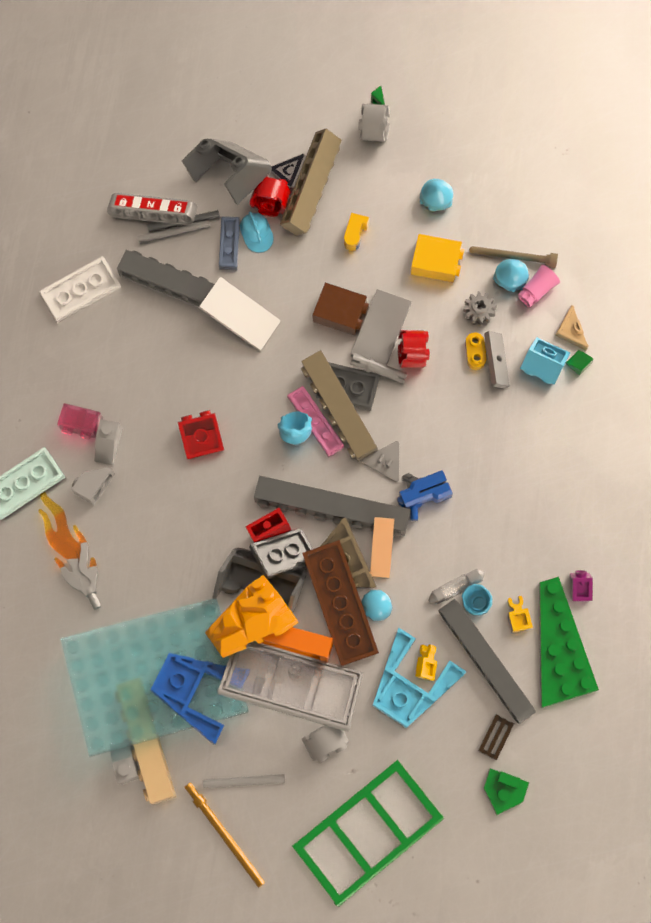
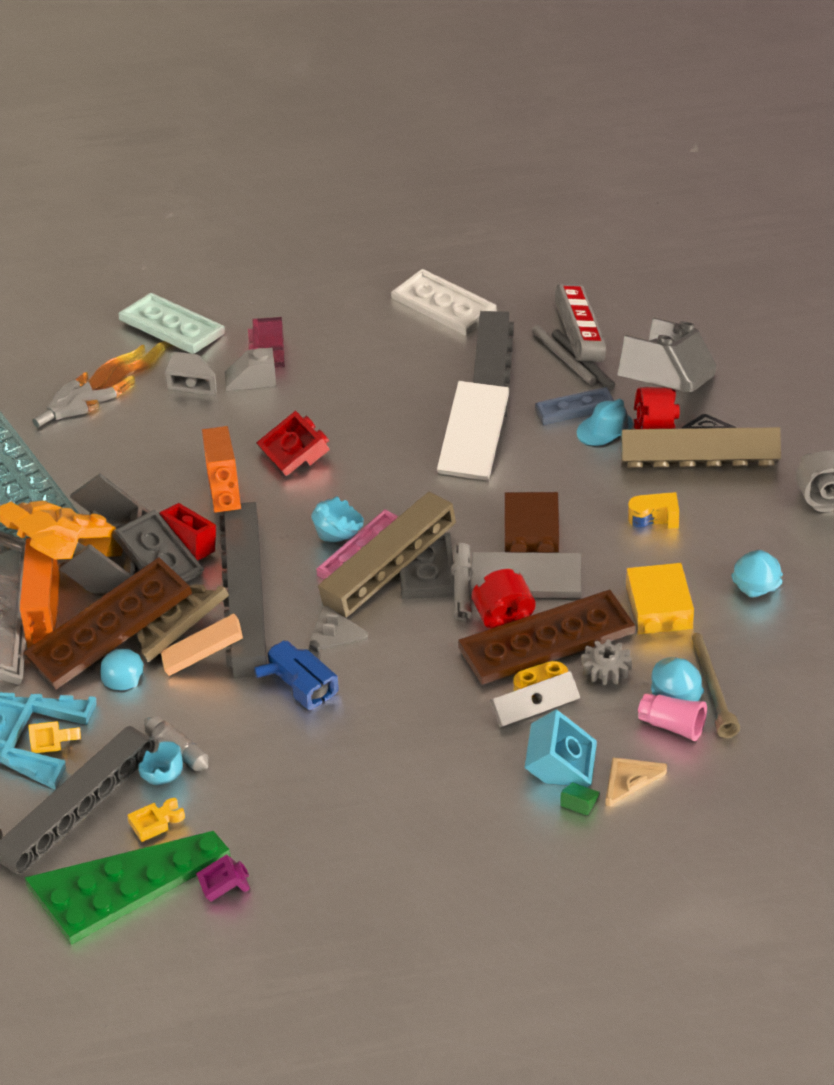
camera: 70 degrees right, 30 degrees down
none -> orange window [202,426,241,513]
none -> reddish brown plate [458,589,635,685]

